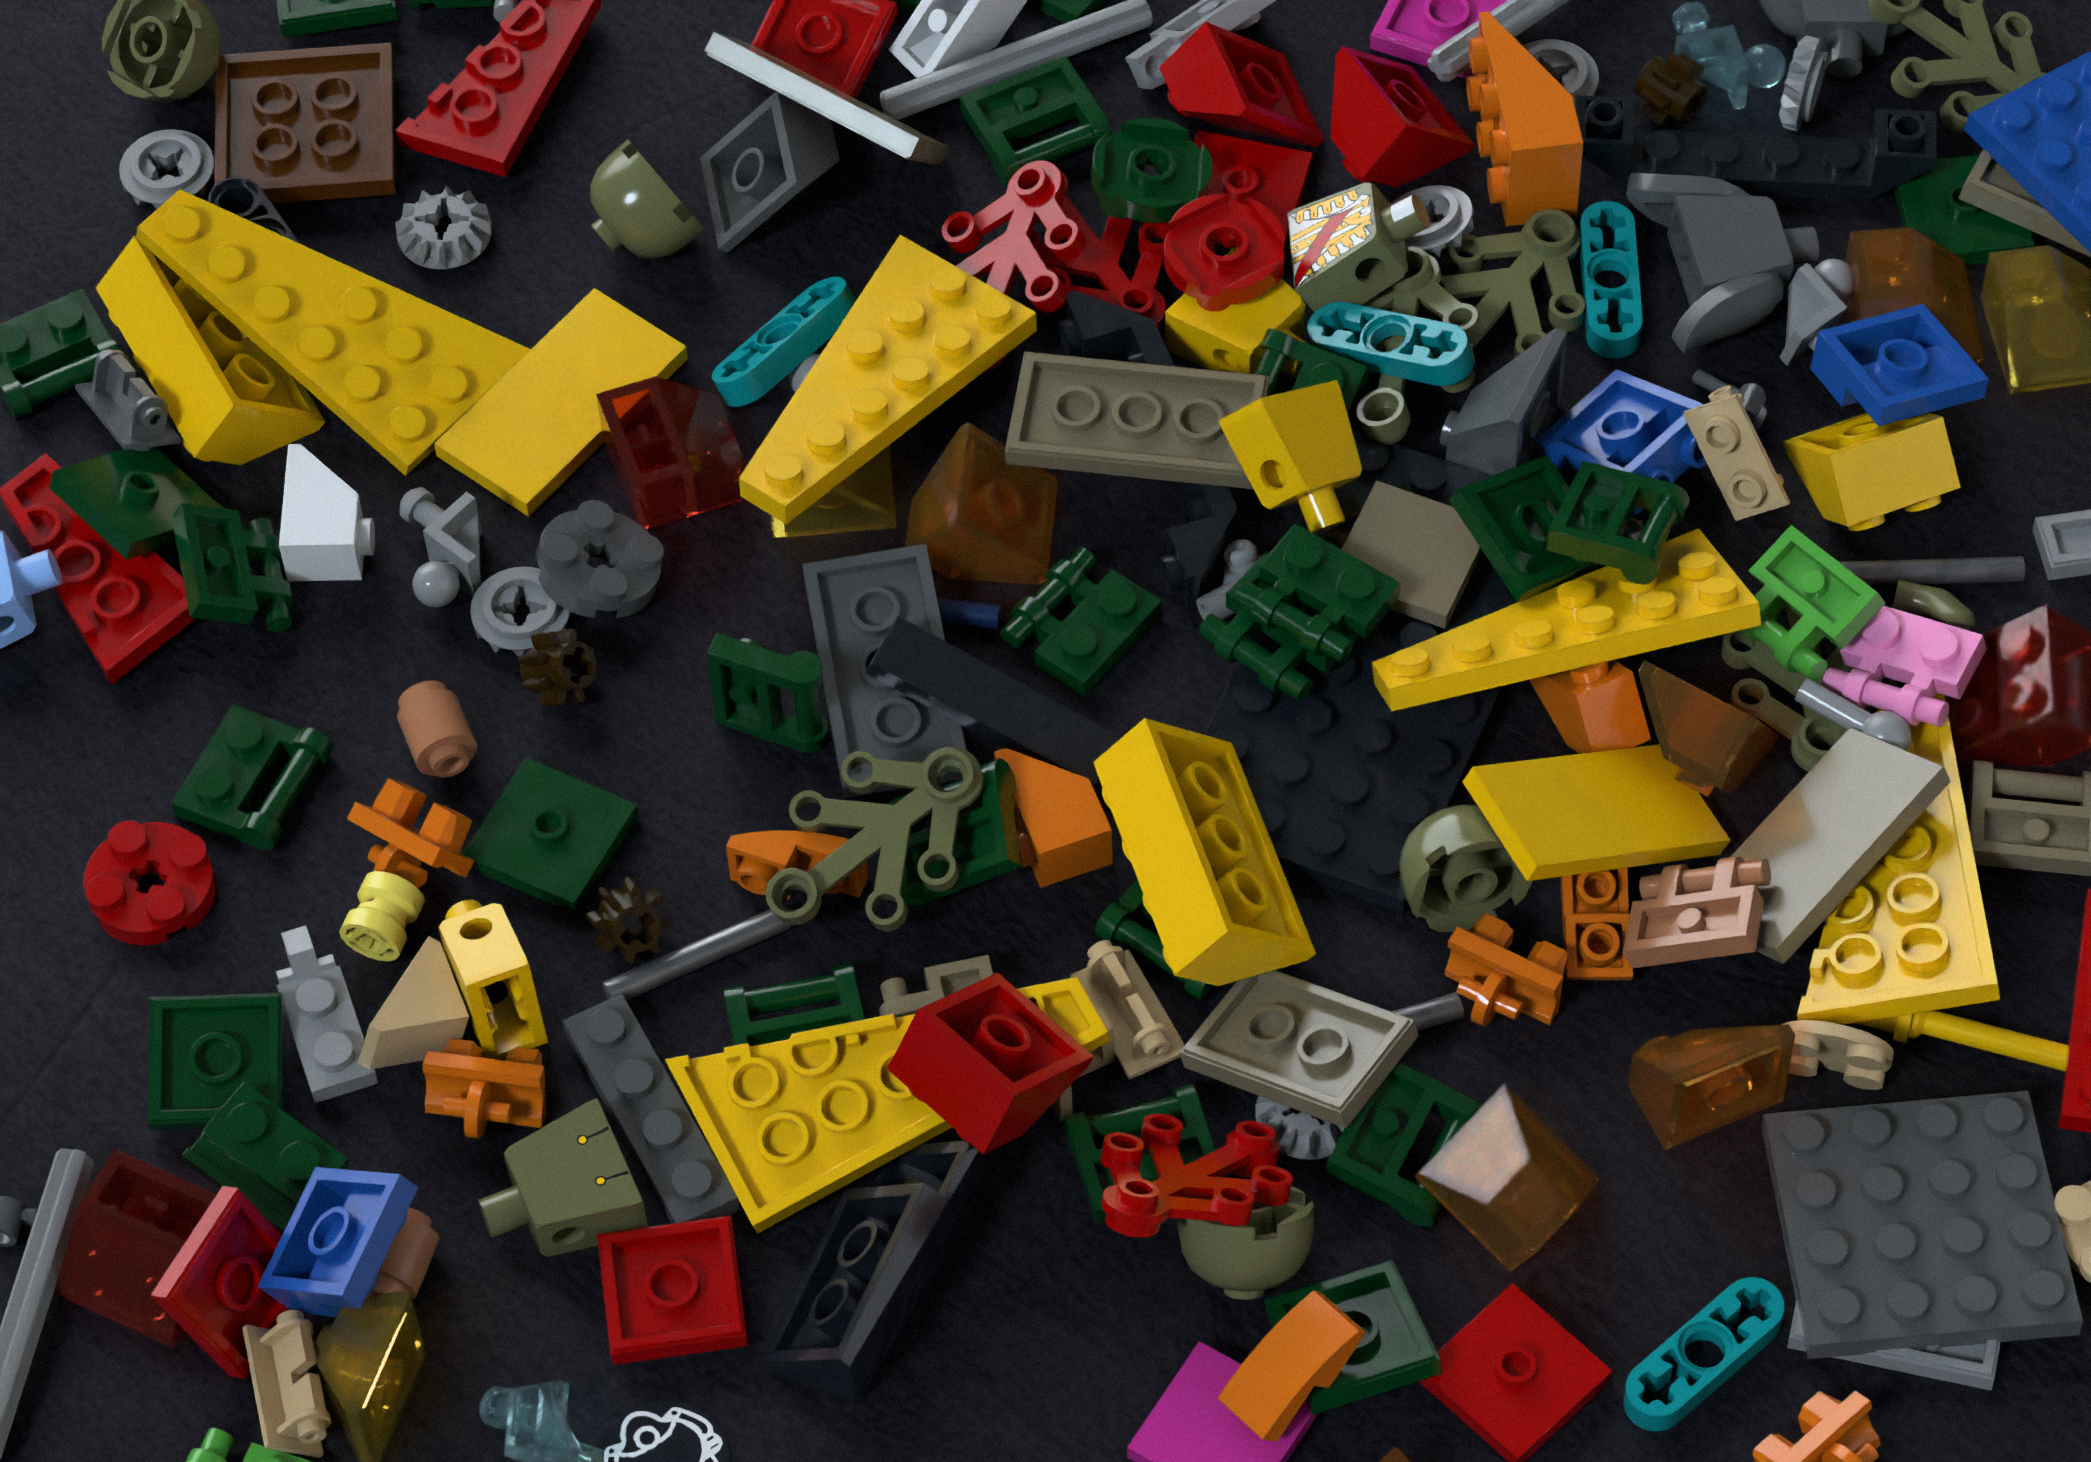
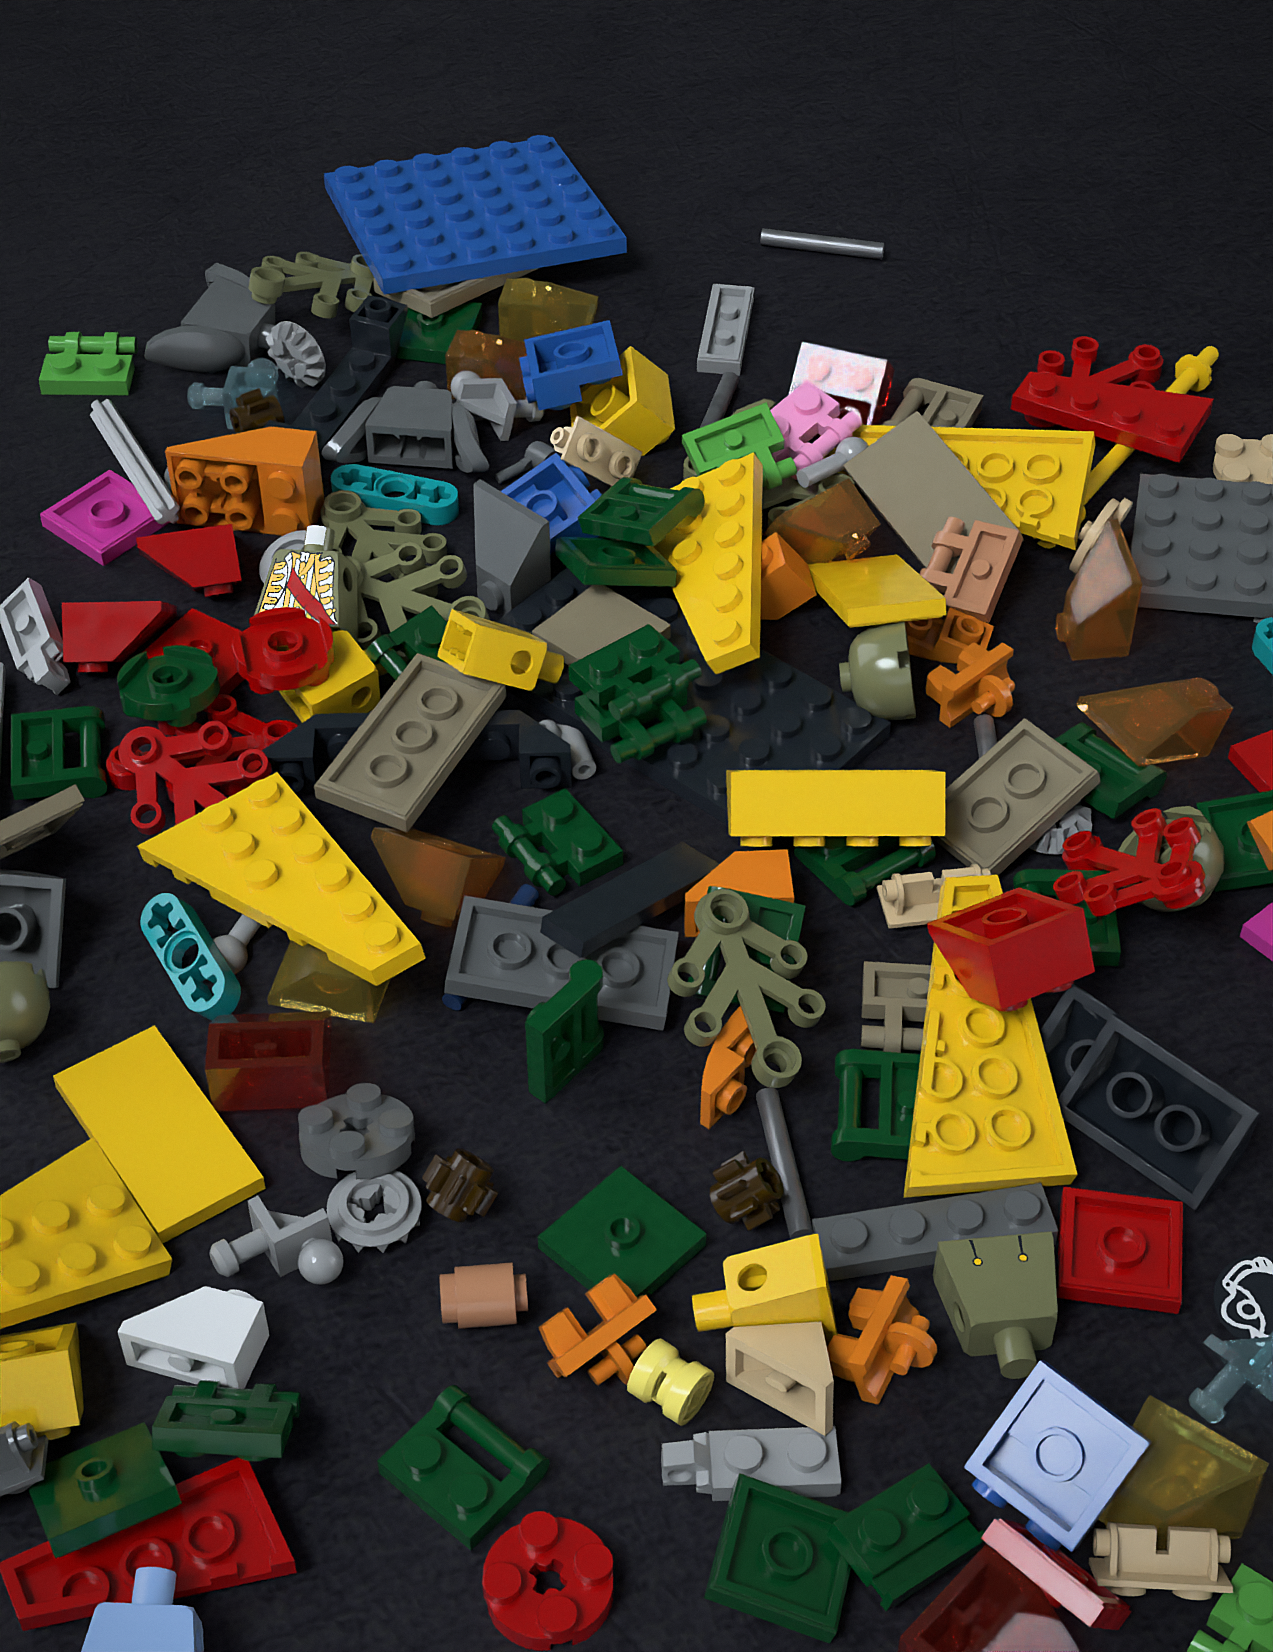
camera: 75 degrees left, 10 degrees down
teal beam [1307,302,1475,386] -> none

